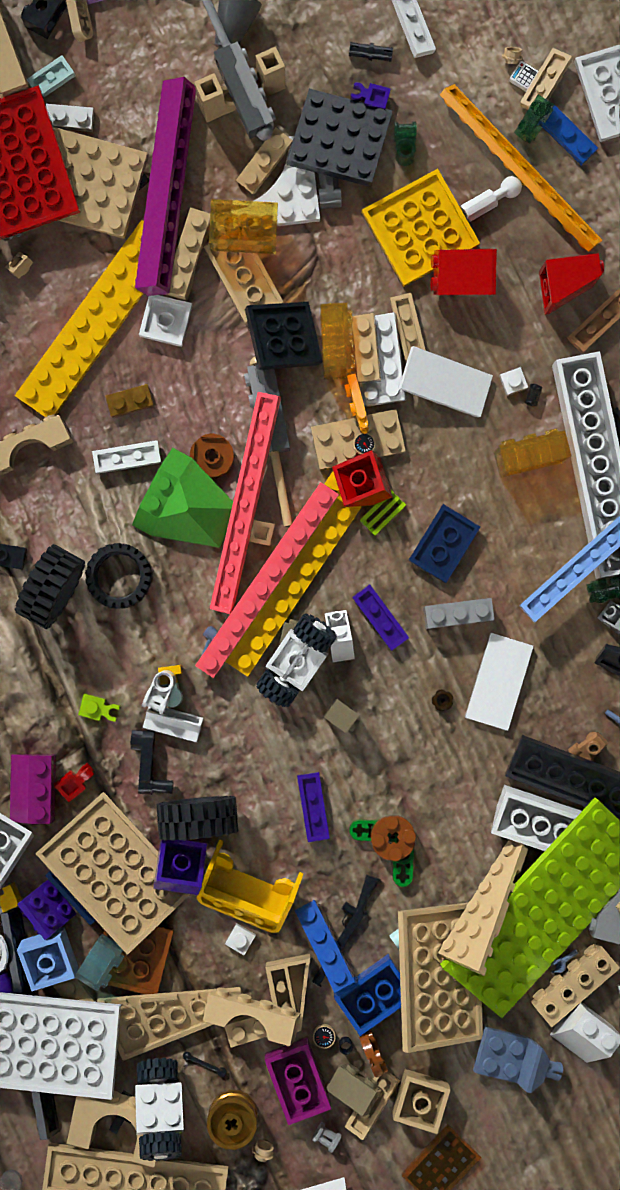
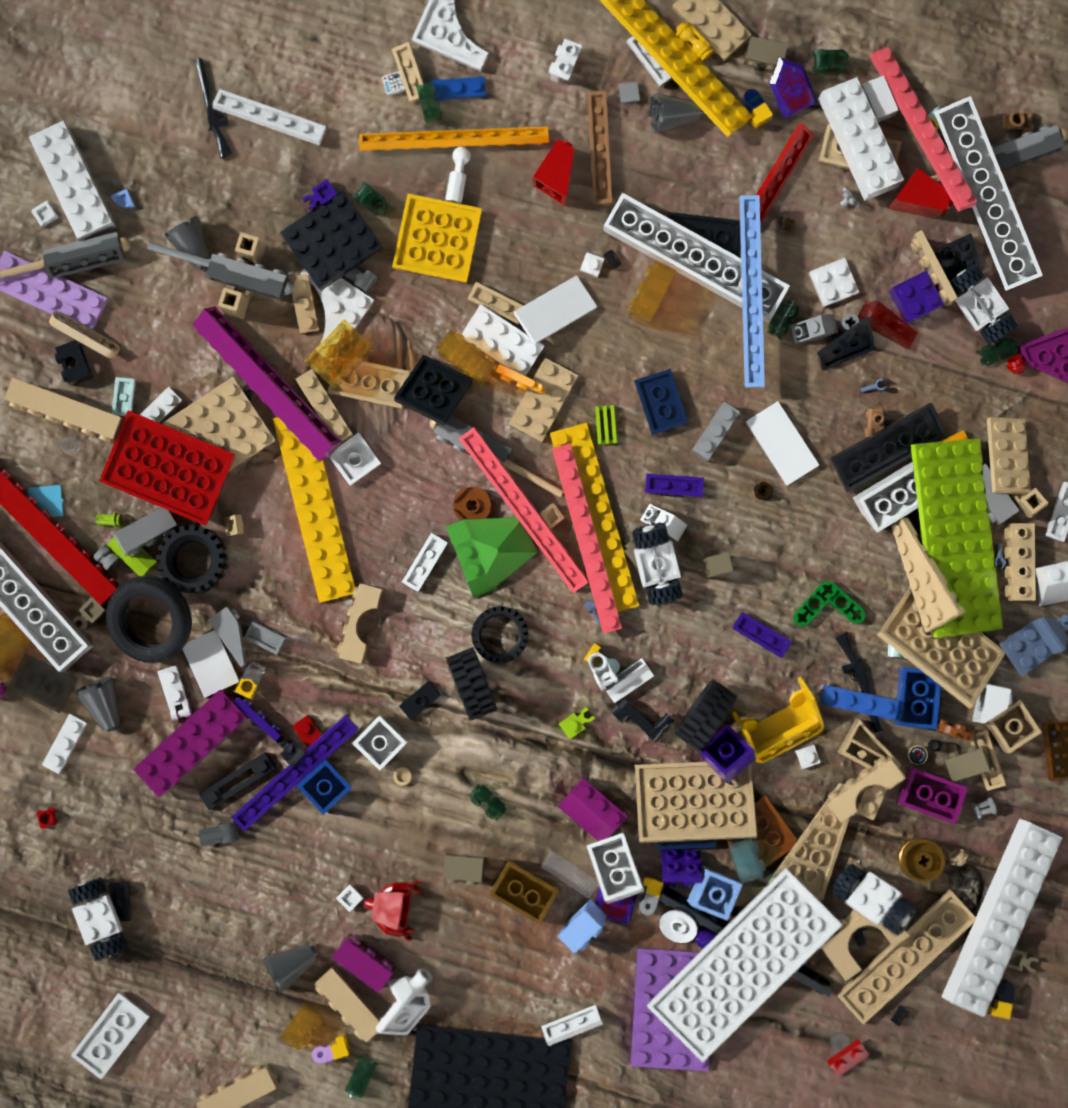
camera: 45 degrees left, 0 degrees up
red plate [54,763,94,802] -> none
pearl gold plate [105,384,154,418] -> none
black hinge [183,1052,226,1077] -> none
red slope [332,450,393,507] -> none
black pin [349,42,393,62] -> none
tan plate [352,313,381,383] -> none
black tile [353,433,376,455] -> none
dark orange plate [371,815,416,861] -> none
red slope [430,249,497,295] -> none
tan plate [502,47,523,64] -> none
none -> white slope [972,684,1013,723]

